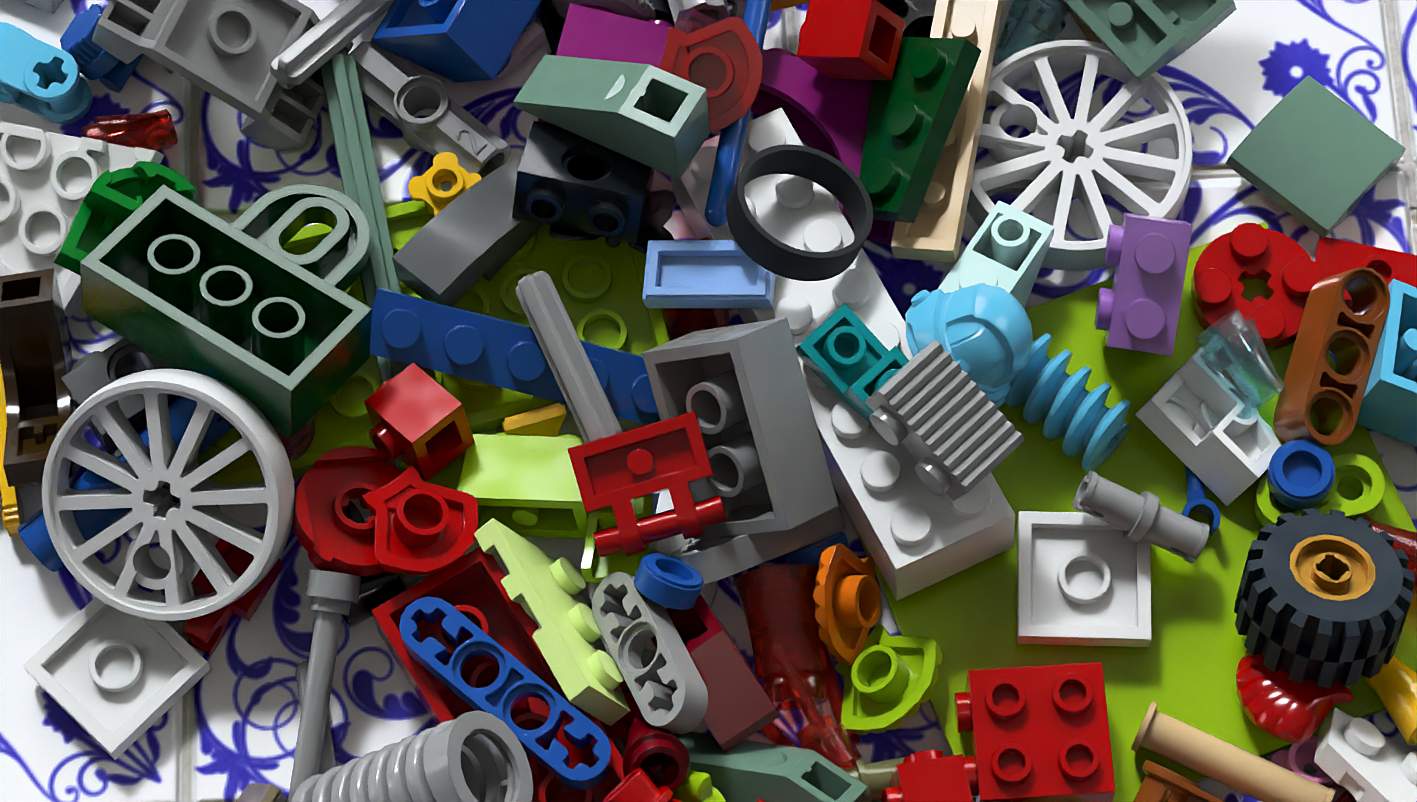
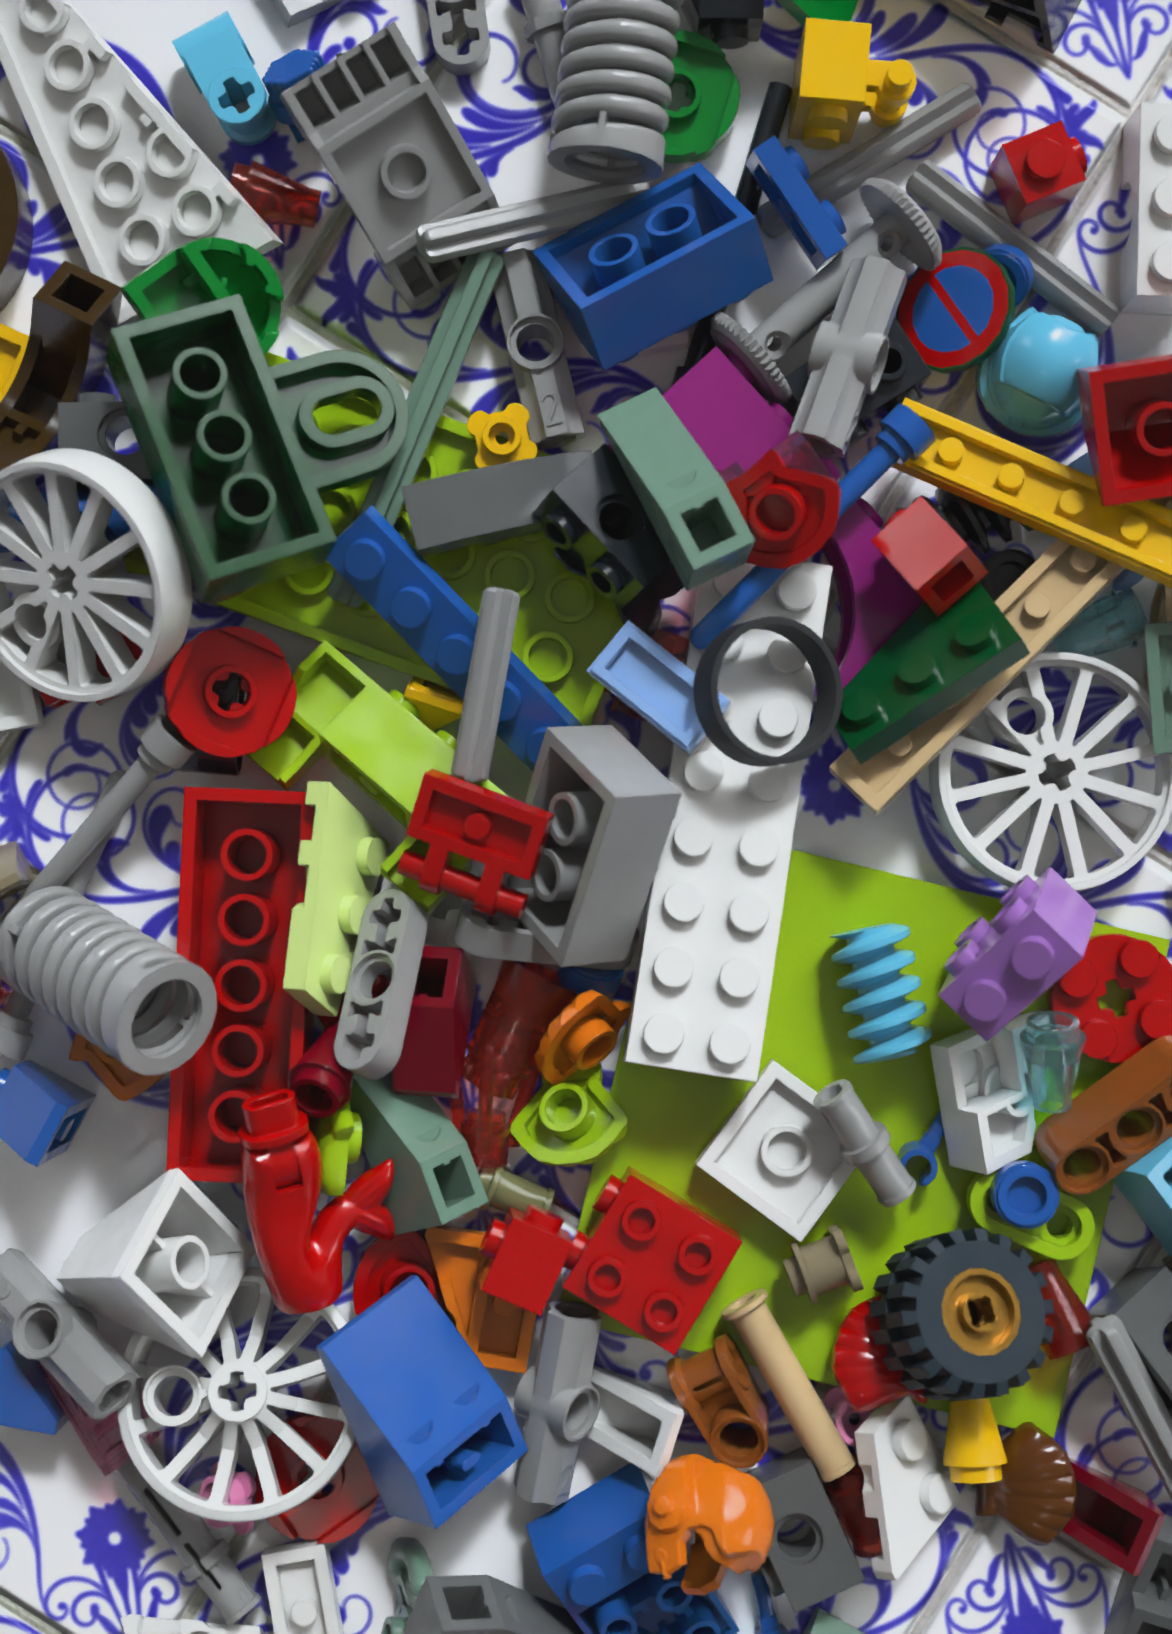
camera: 30 degrees right, 20 degrees up
red animal [363,466,478,576] -> none
red brick [364,363,475,482] -> none
blue beam [399,597,612,790] -> none
blue tile [633,553,704,610] -> none
teal slope [796,303,909,425] -> none
light grey brick [865,340,1024,501] -> none
medium azure helmet [905,283,1033,408] -> none
light aqua slope [938,200,1054,308] -> none
none -> dark tan brick [782,1224,863,1305]

